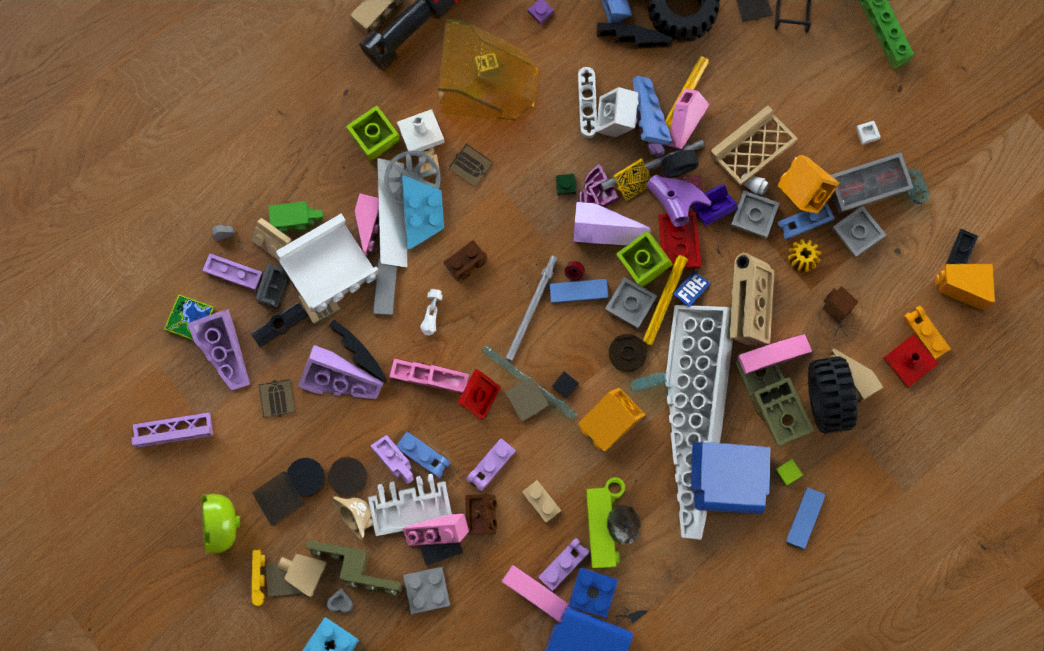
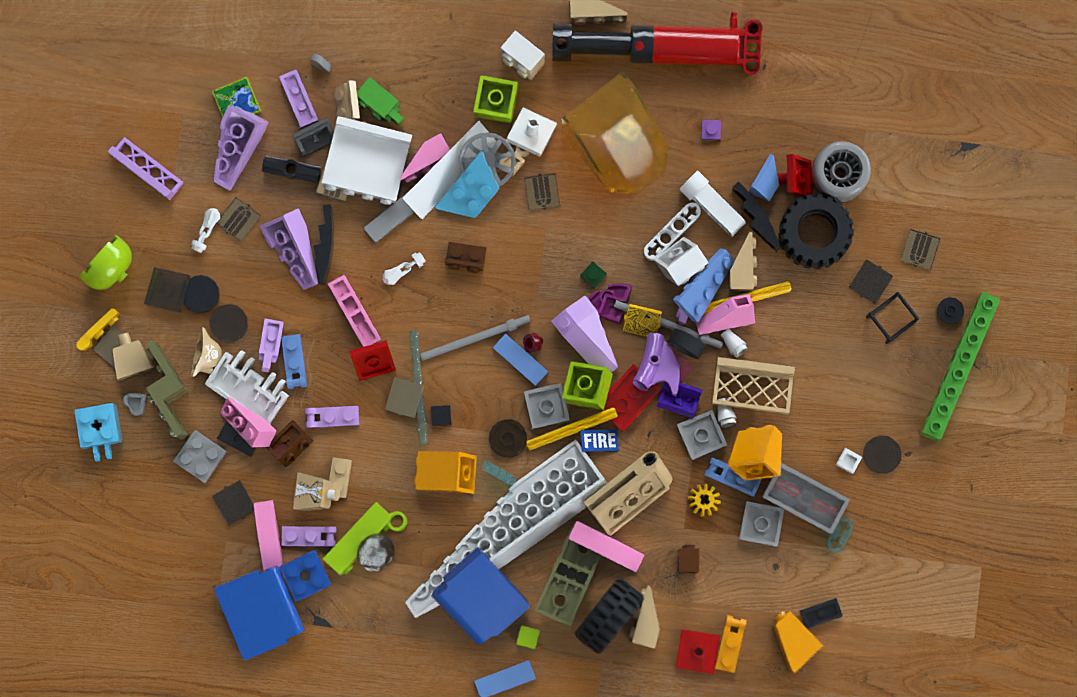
camera: 50 degrees right, 5 degrees up
none -> white piece [191,208,220,253]
none -> clear smoke piece [212,480,254,525]
none -> tan torso [293,473,340,511]
none -> white brick [501,31,545,80]
none -> white beam [679,170,746,237]
none -> white cone [721,329,748,358]
none -> tan slope [729,232,757,292]
none -> clear smoke tile [863,435,902,474]

